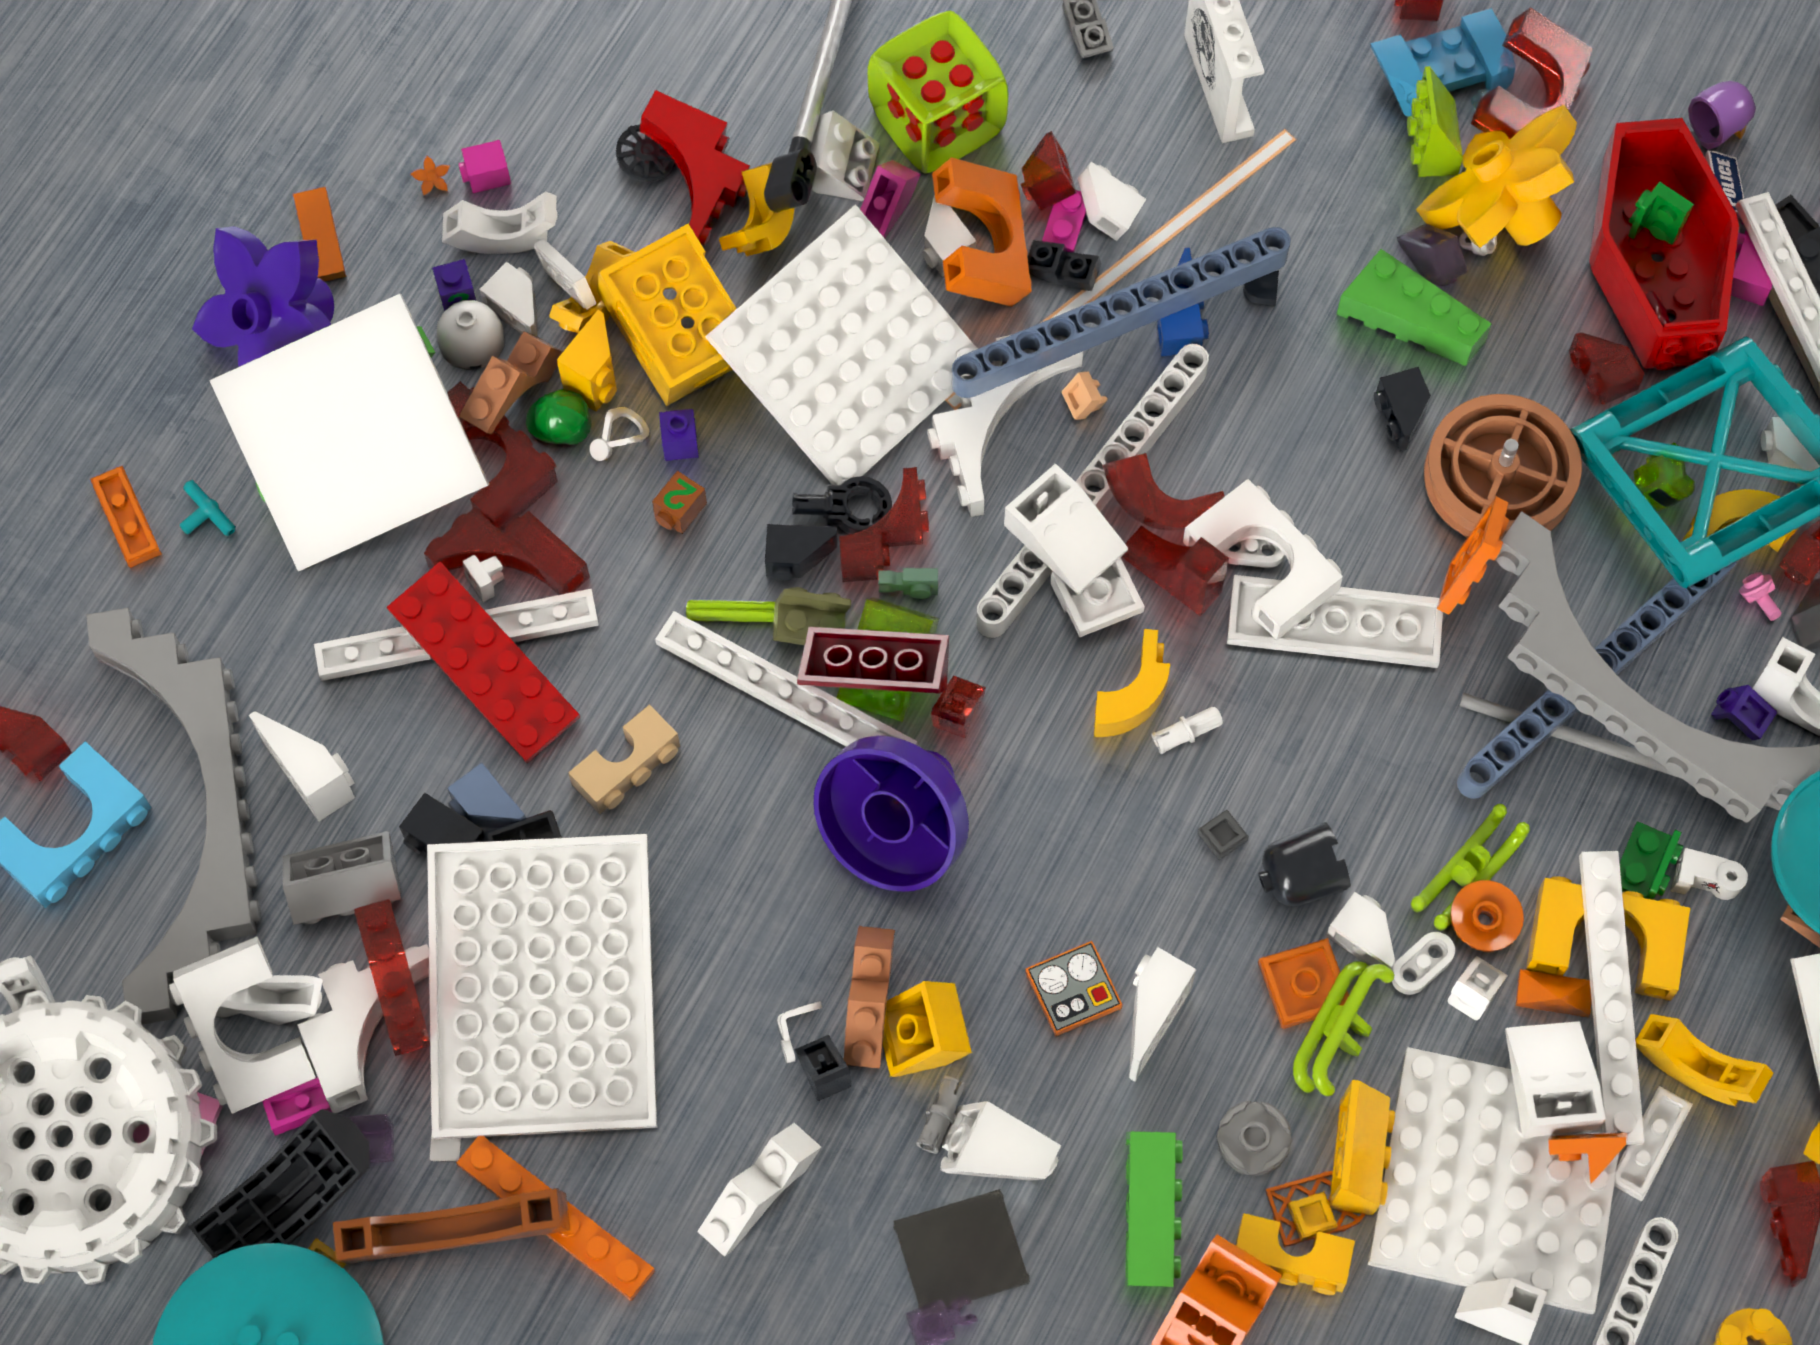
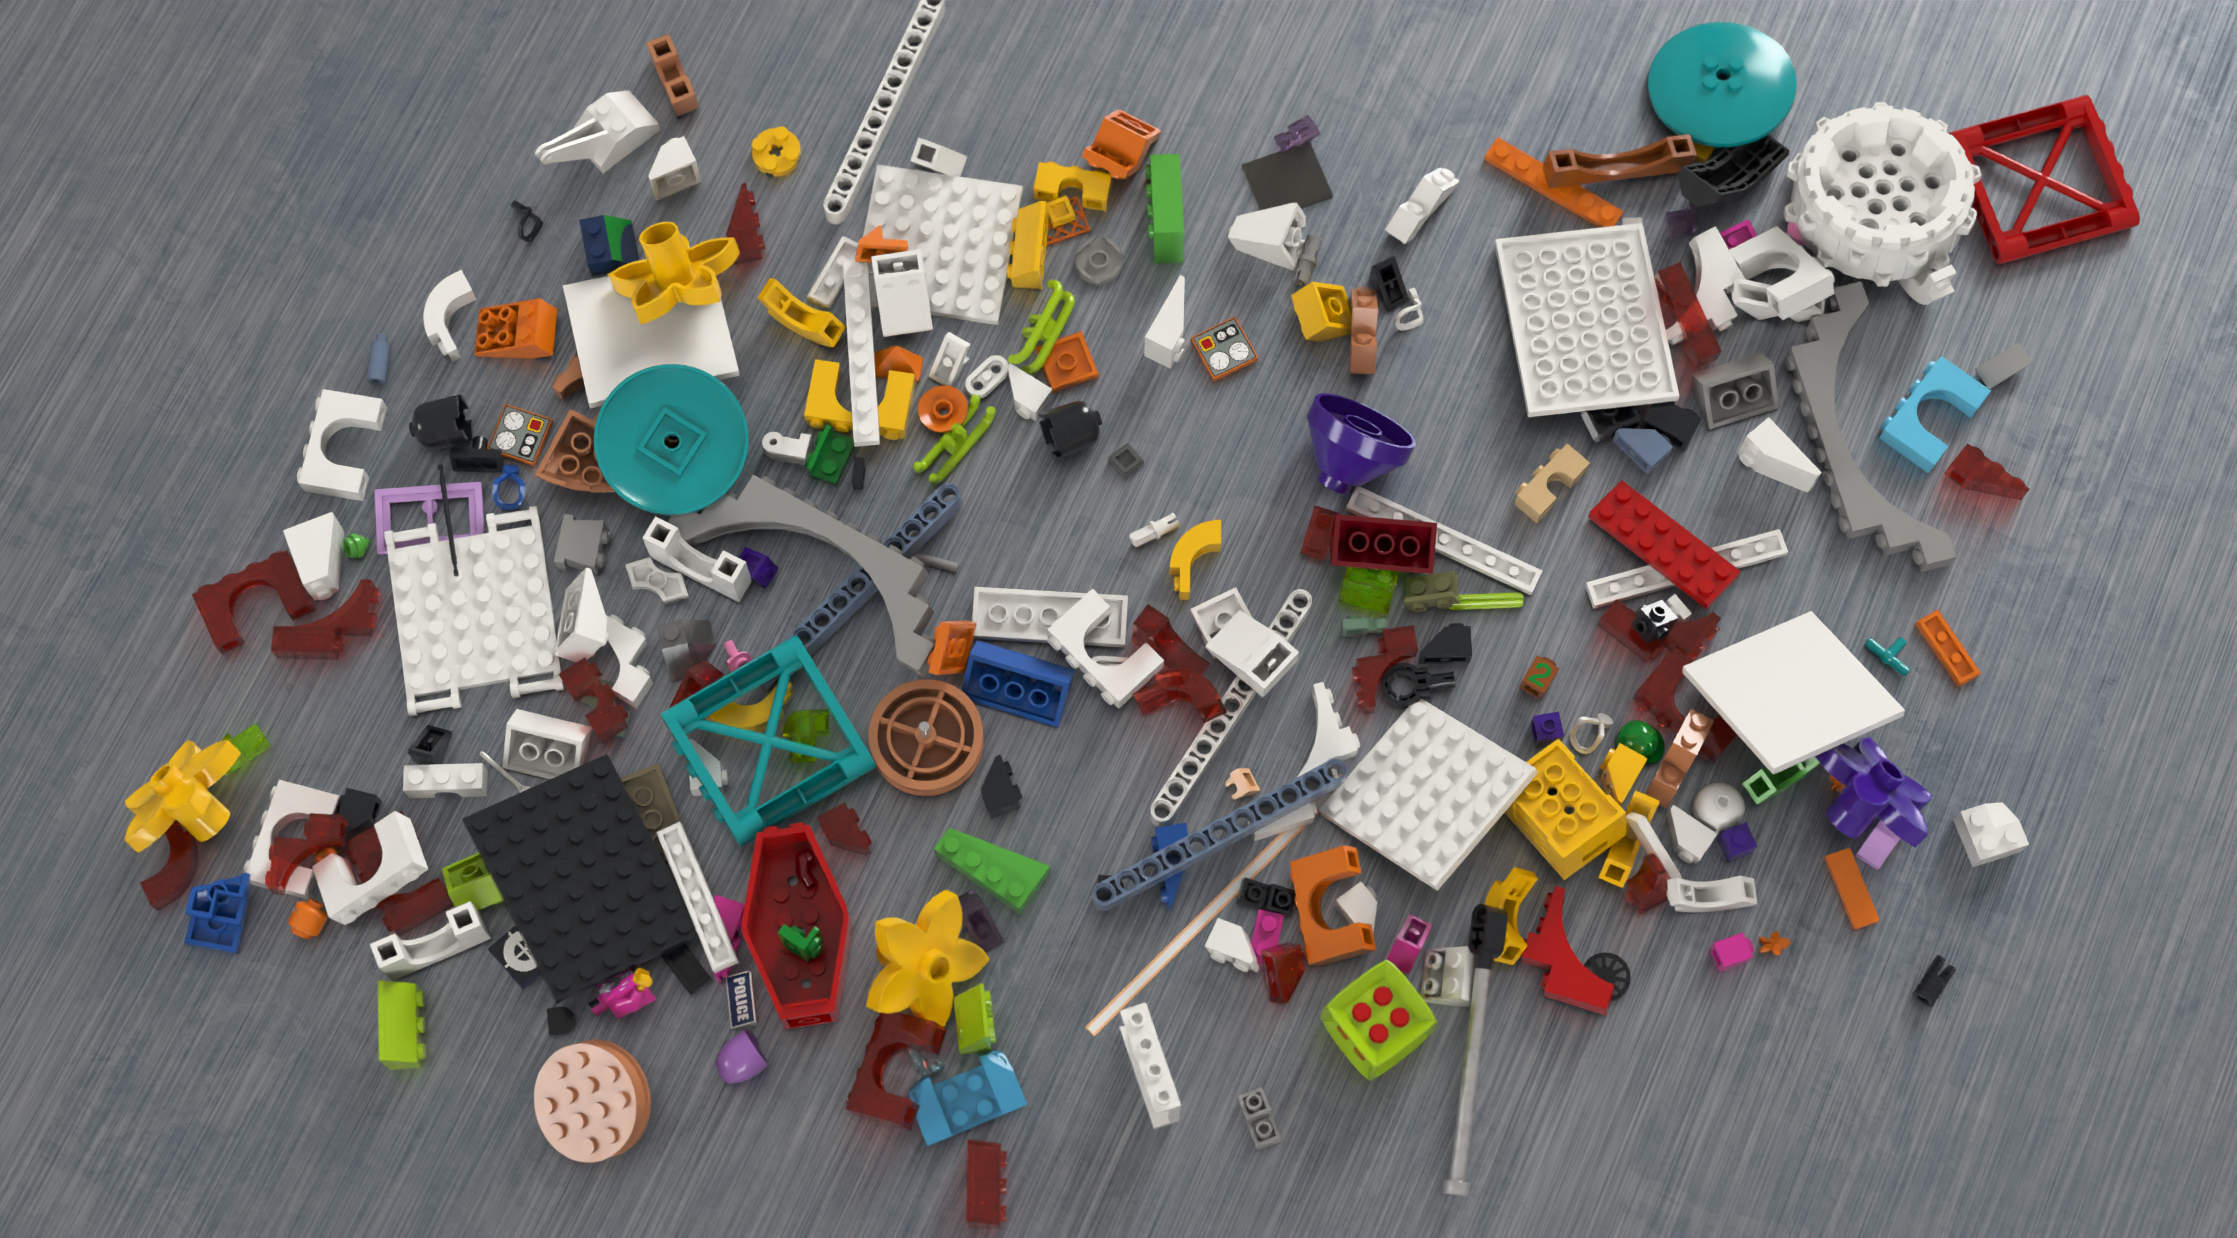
camera: 175 degrees right, 5 degrees up
none -> black tile [852,457,866,490]
none -> blue slope [961,640,1075,727]
none -> clear red arch [1625,853,1668,914]
none -> black brick [1631,600,1678,643]
none -> black hinge [1912,955,1956,1007]
none -> white slope [1953,802,2029,867]

